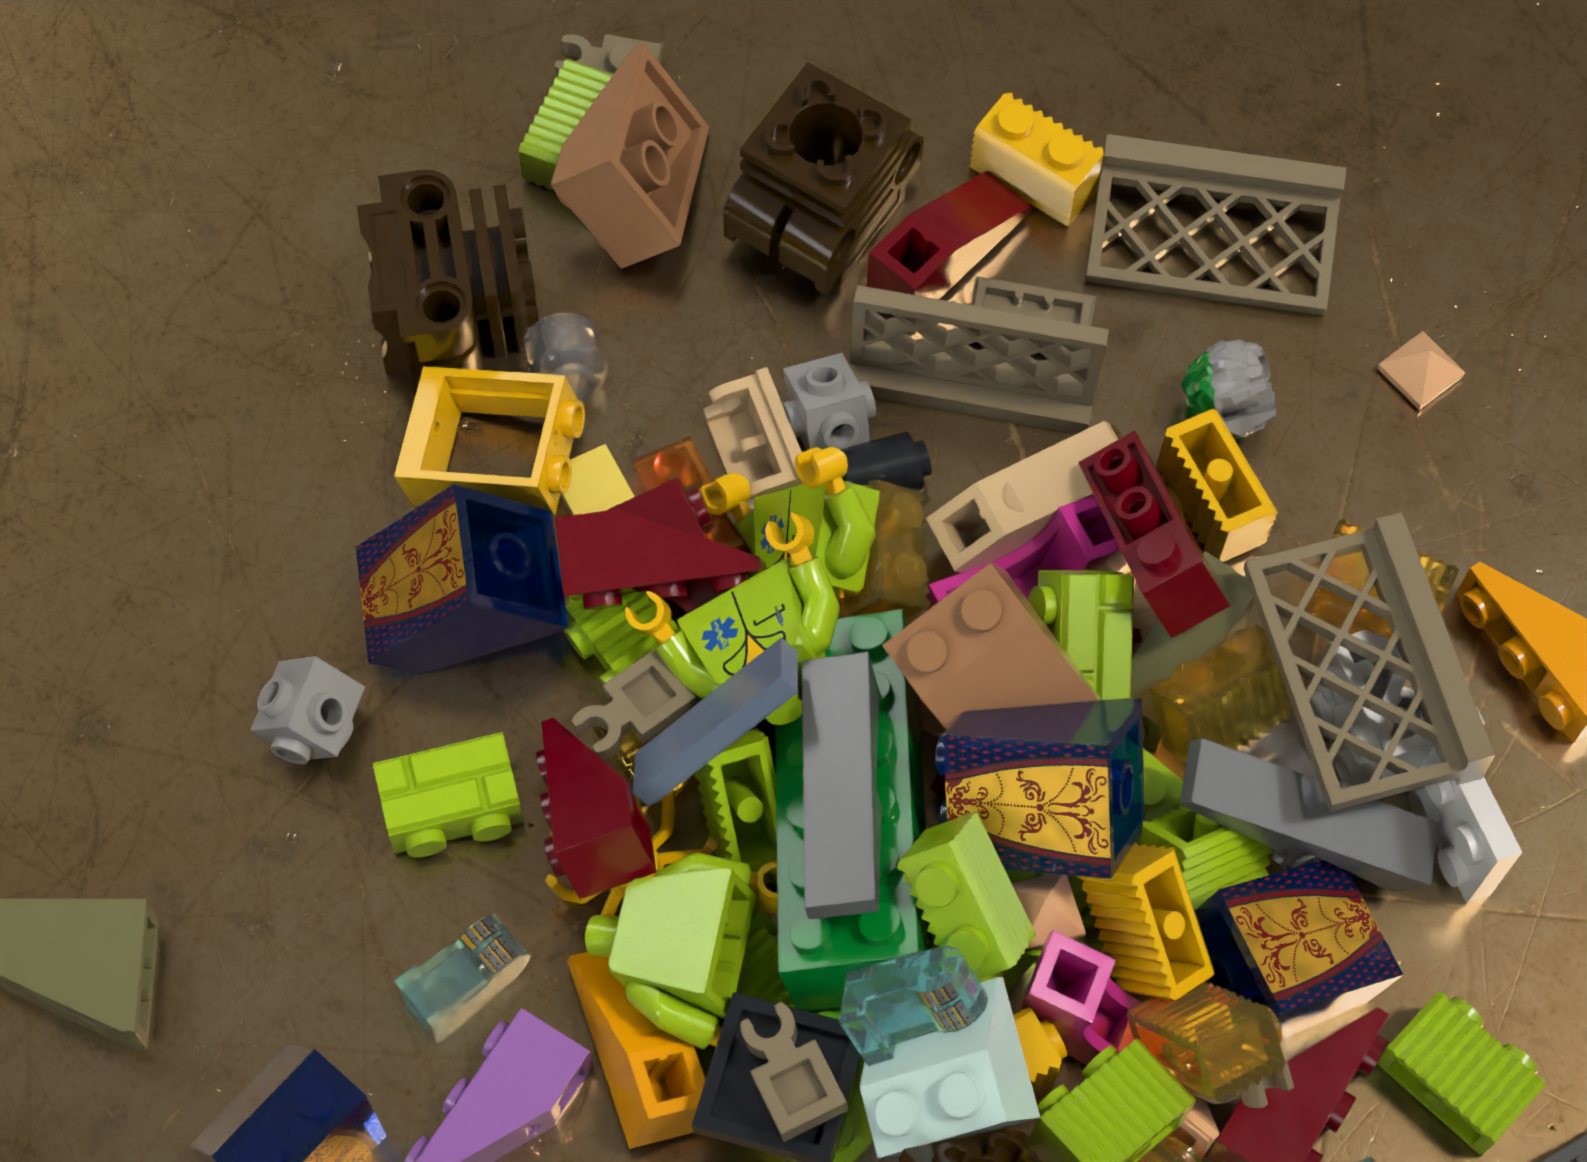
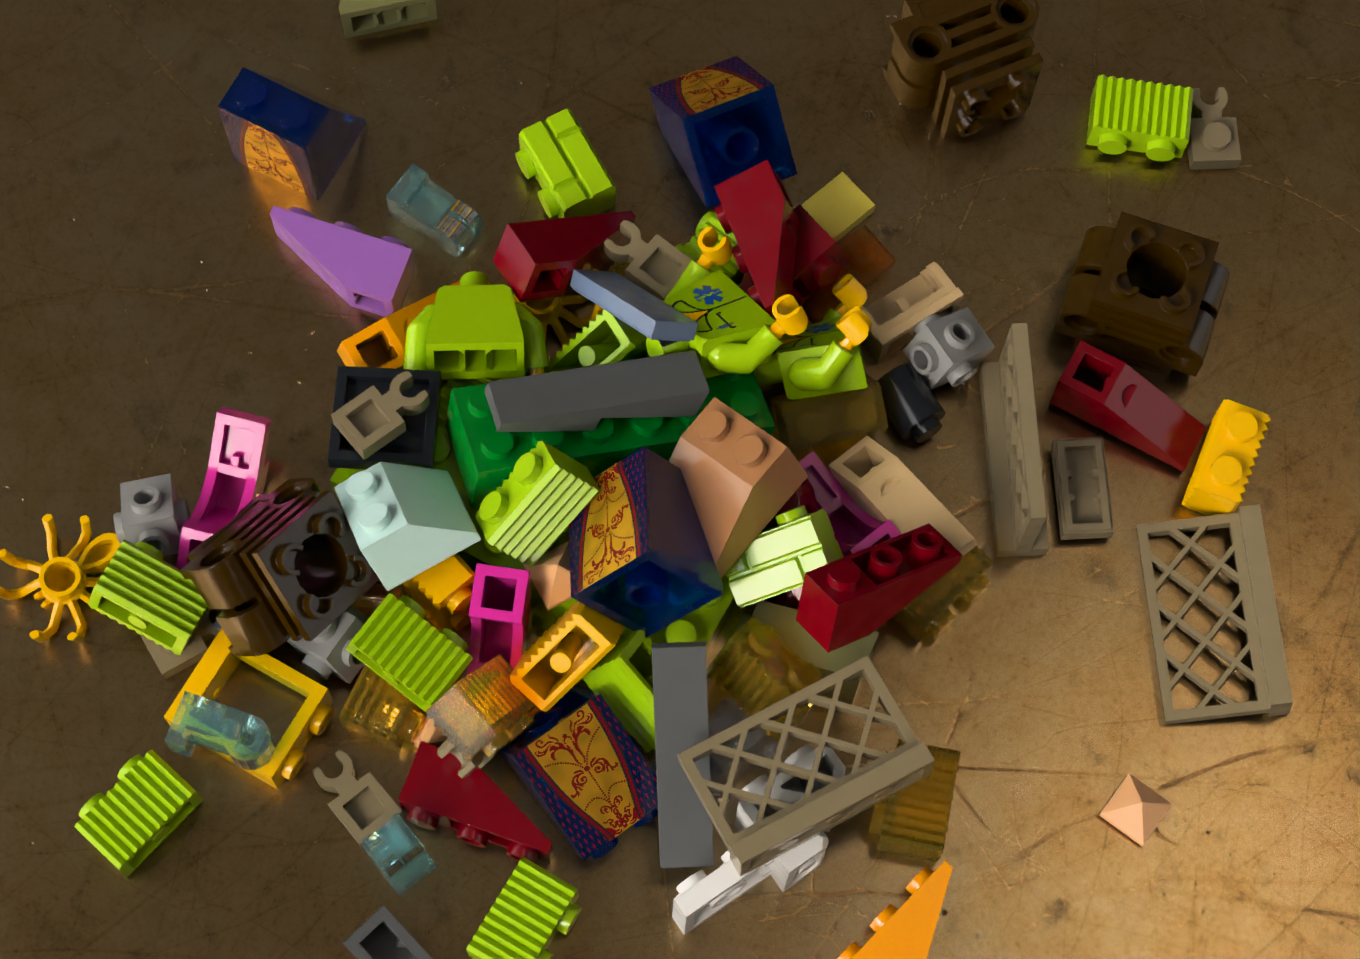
camera: 75 degrees right, 5 degrees up
light grey brick [250,656,365,765] -> none
yellow window [394,366,585,516] -> none
clear head [522,312,608,402] -> none
medium nougat slope [550,43,709,269] -> none
clear light blue leg [839,946,988,1066] -> none
yellow brick [1156,409,1278,562] -> none
light grey piece [1181,339,1276,439] -> none

